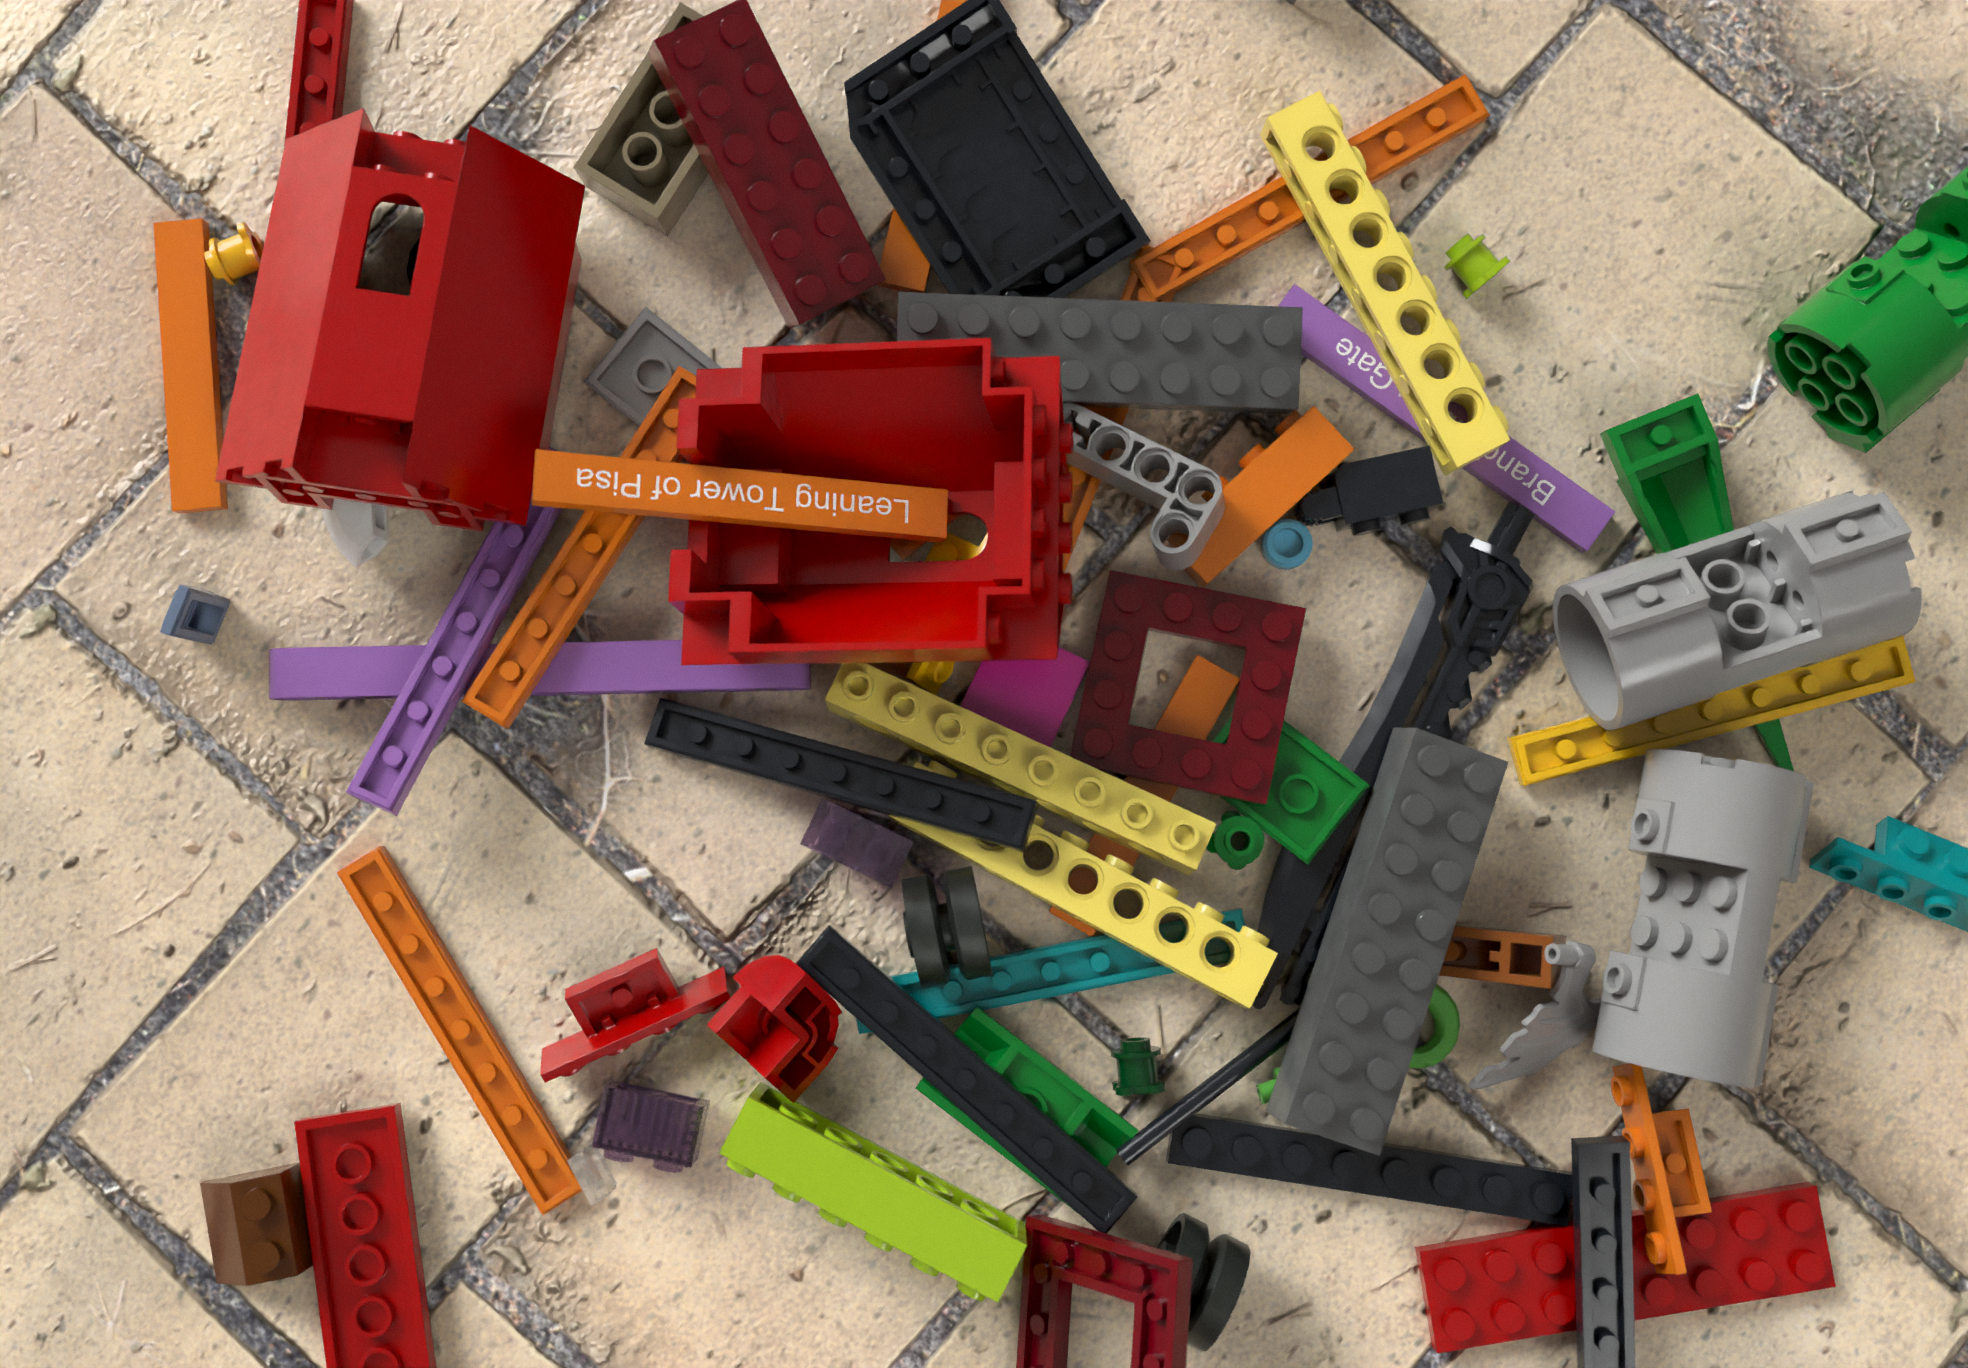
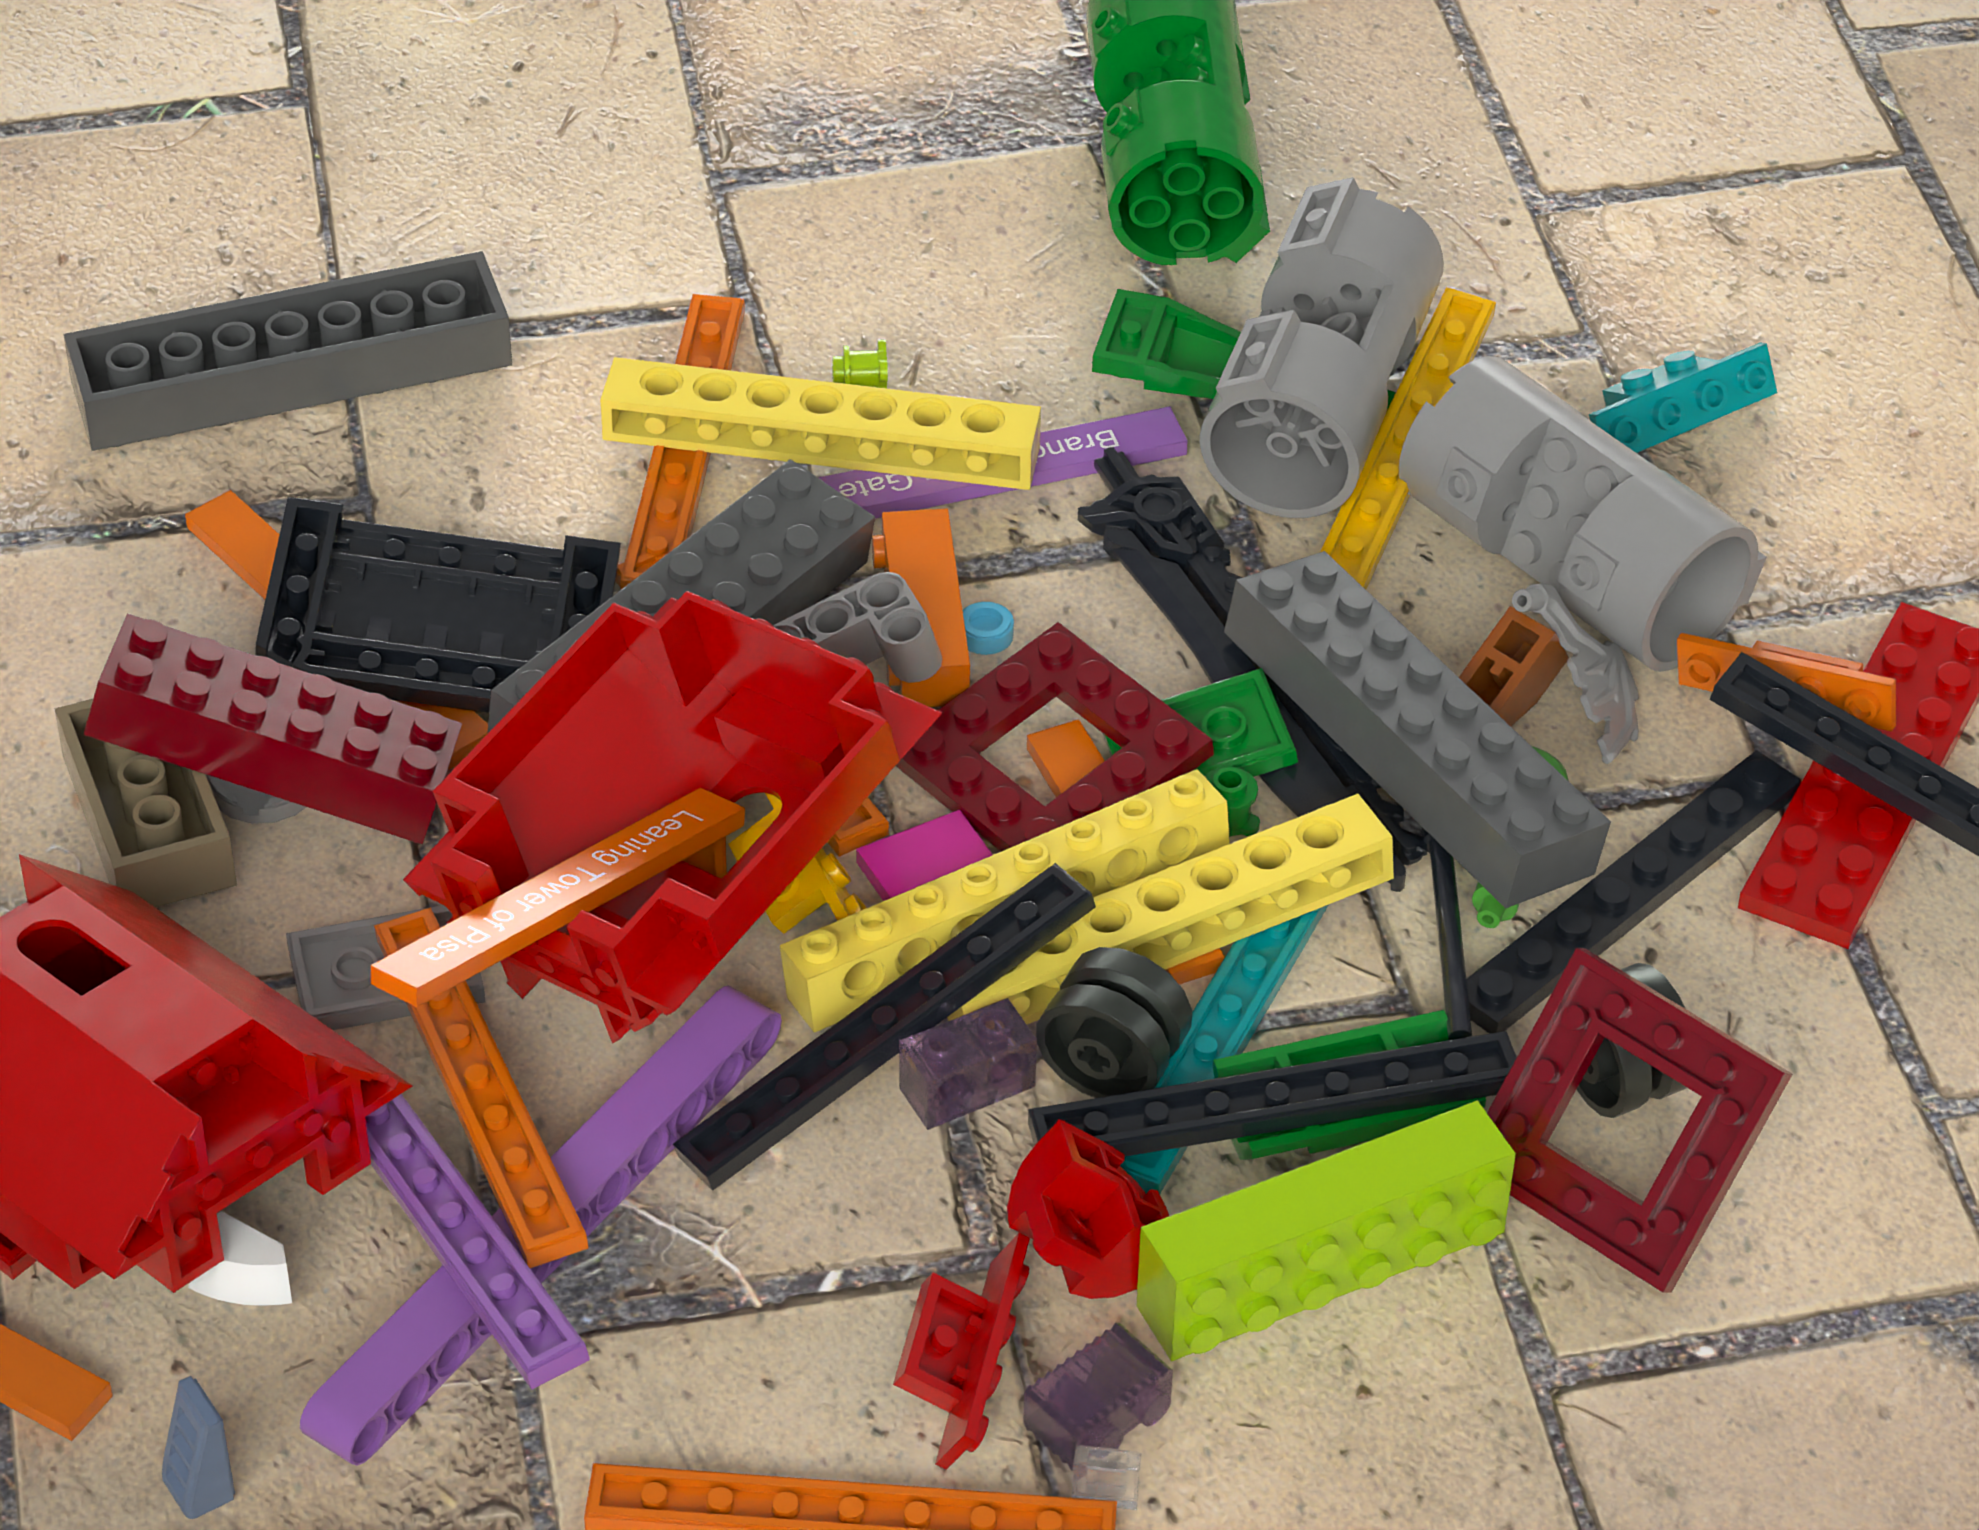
camera: 55 degrees left, 40 degrees down
dark green brick [1111,1037,1166,1096] -> none
black hinge [1294,445,1443,536] -> none

